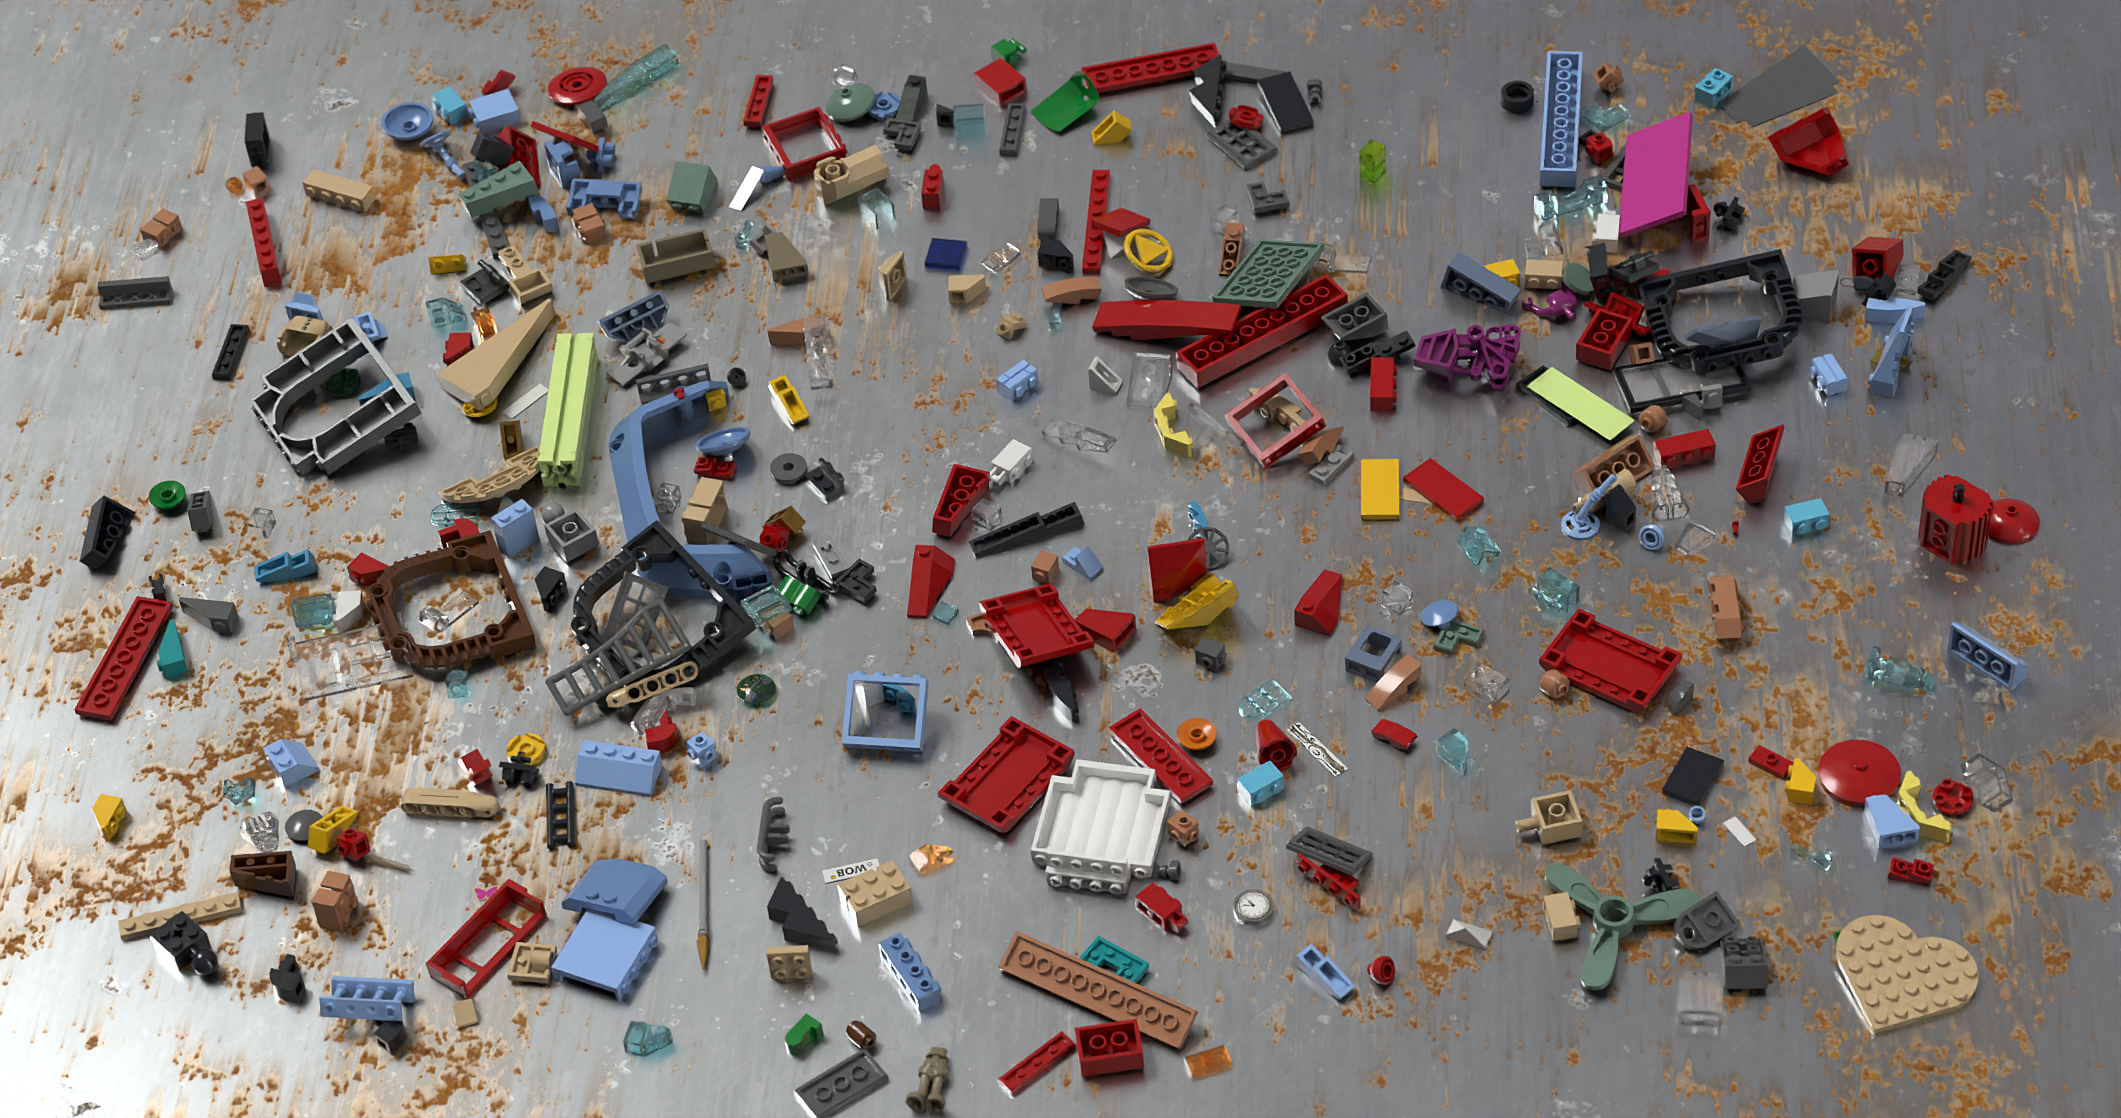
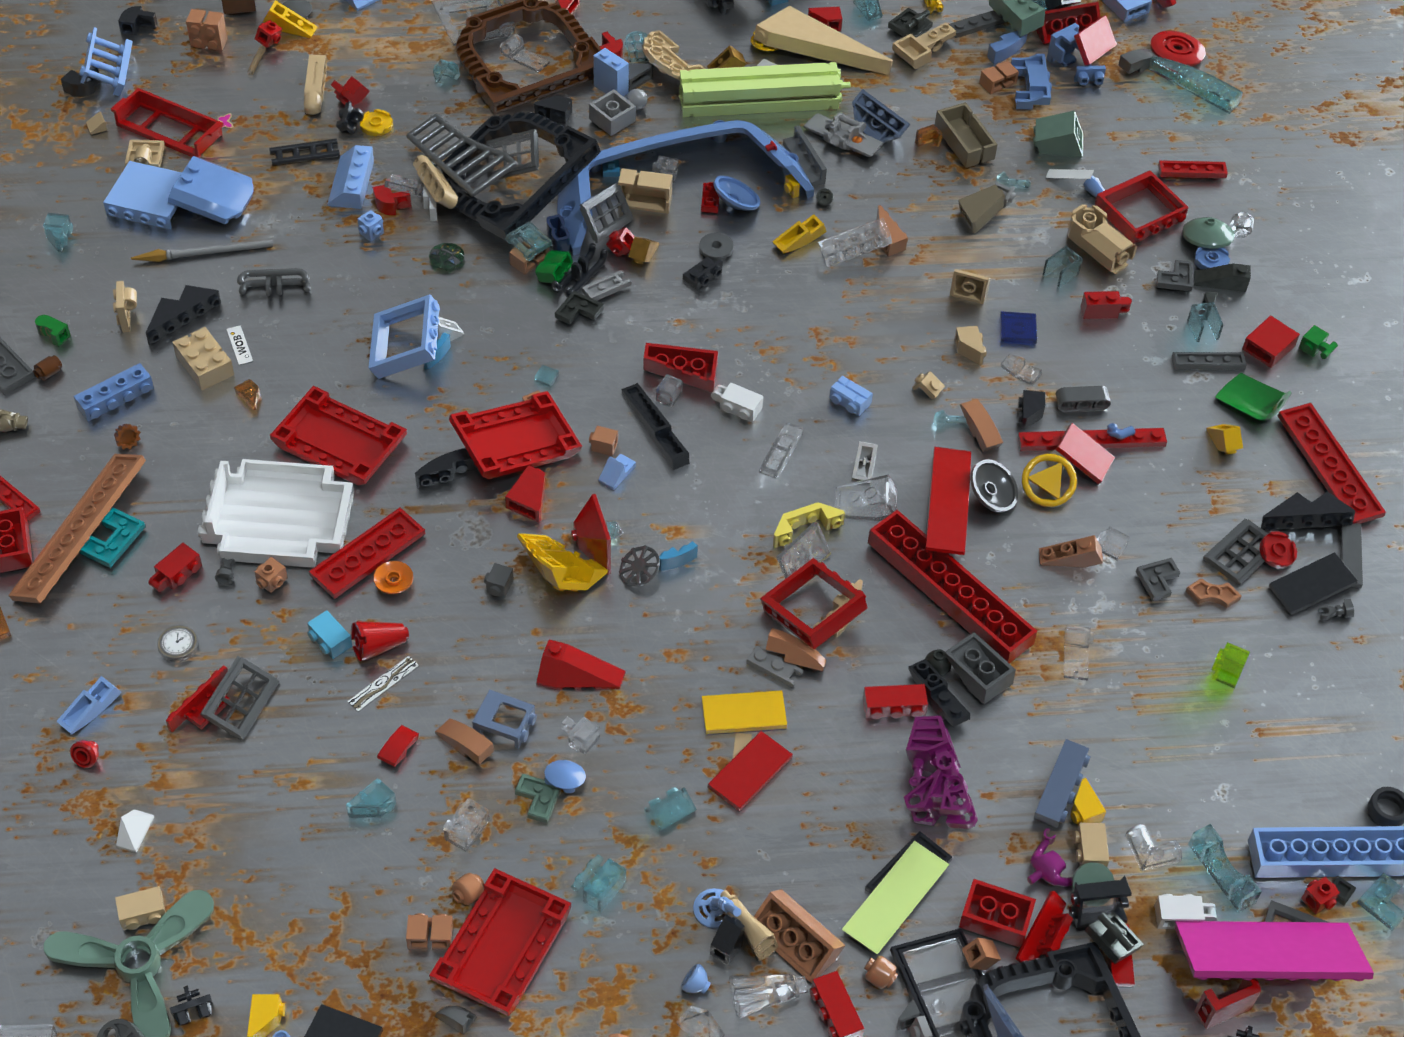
camera: 75 degrees right, 5 degrees up
clear orange brick [470,303,498,339] -> none
red wedge [907,545,955,618] -> none
sand green plate [1212,239,1325,309] -> none
clear light blue window [1239,679,1292,720] -> none
tan brick [1515,790,1583,845] -> none
none -> dark orange piece [114,424,141,450]
none -> nougat piece [406,913,454,950]
none -> clear orange bracket [915,124,943,147]
none -> medium blue arm [1107,423,1135,439]
none -> nougat tile [1186,579,1242,608]

